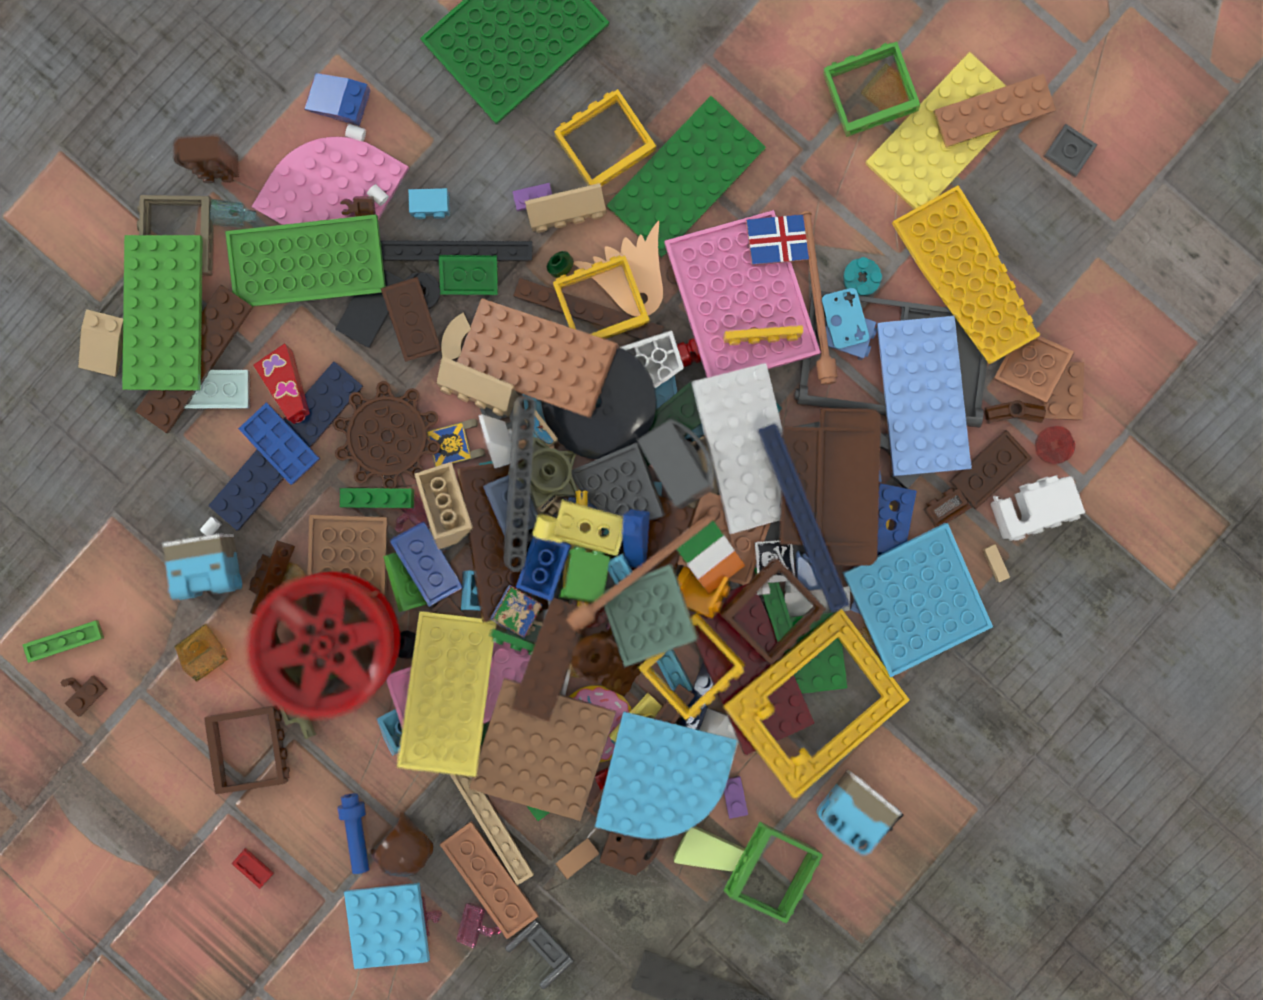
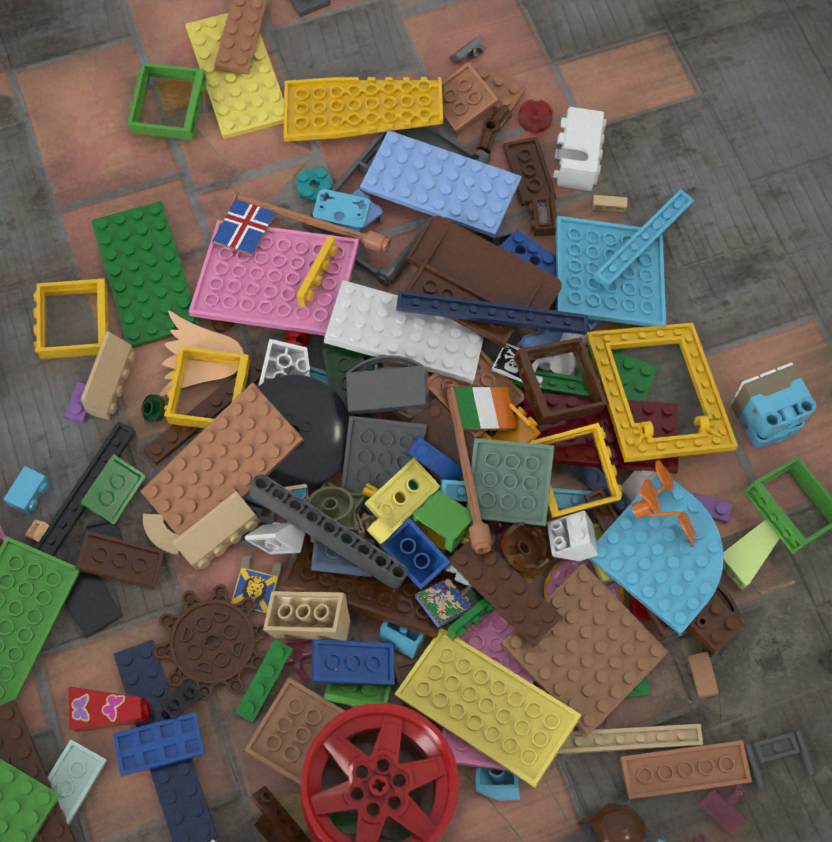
camera: 65 degrees left, 20 degrees down
none -> light nougat tile [25,519,50,542]
none -> black hinge [159,681,204,719]
none -> dark grey plate [449,35,485,63]
none -> white slope [547,510,598,561]
none -> medium azure plate [593,189,694,288]
none -> orange plant [632,460,695,547]

